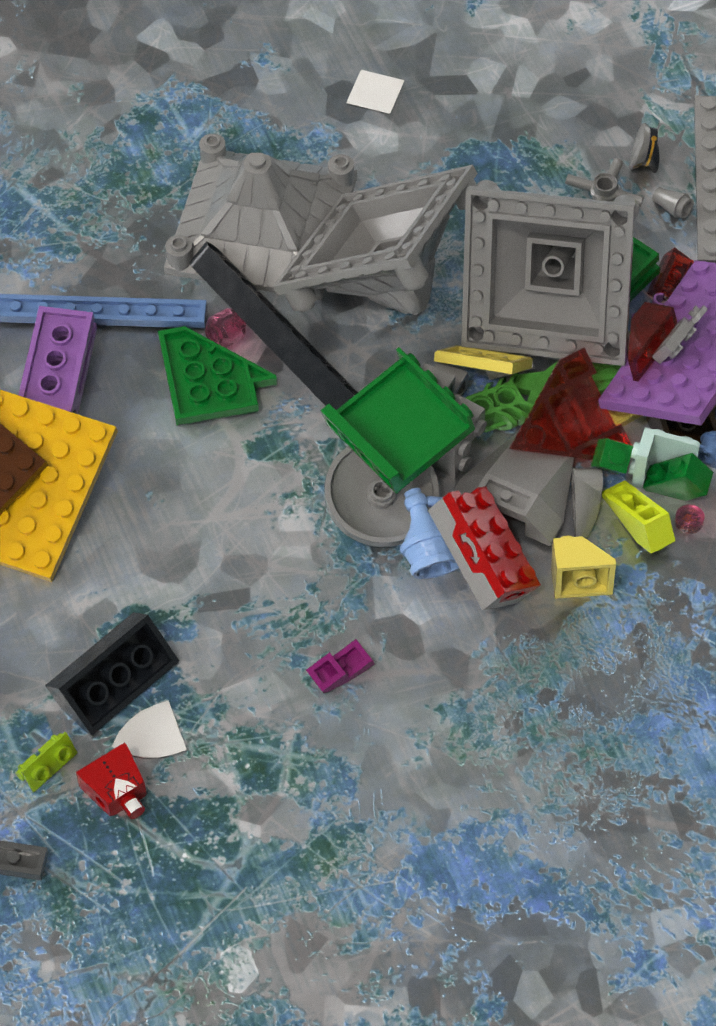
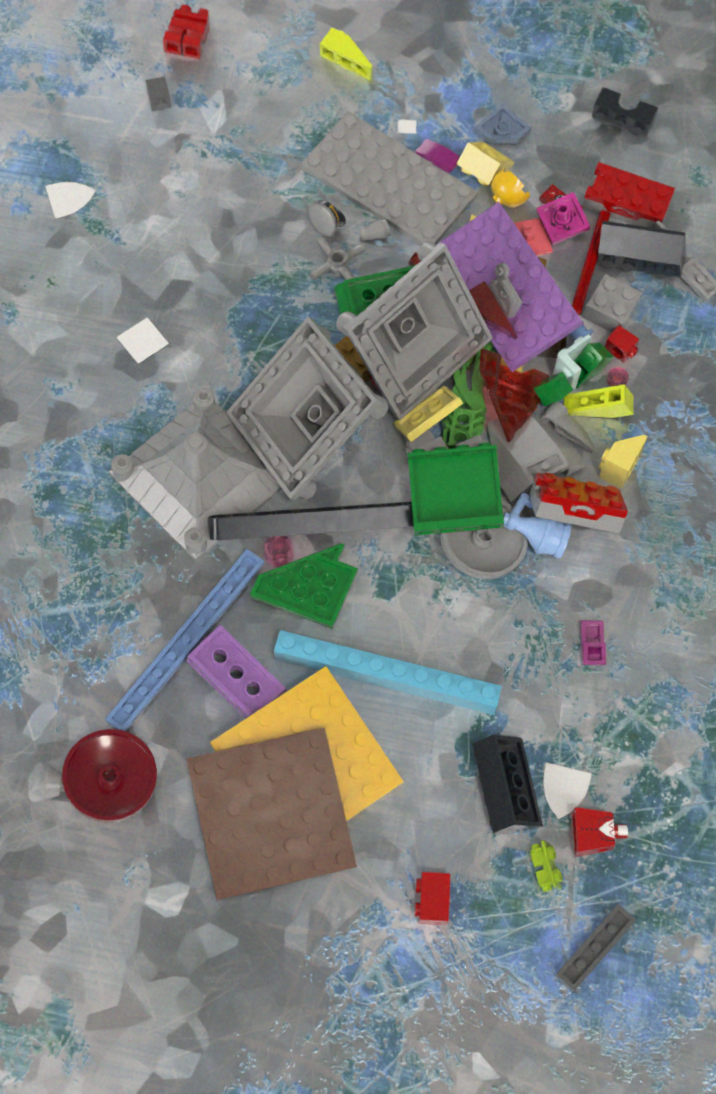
camera: 60 degrees left, 10 degrees up
none -> medium azure brick [274,630,502,715]

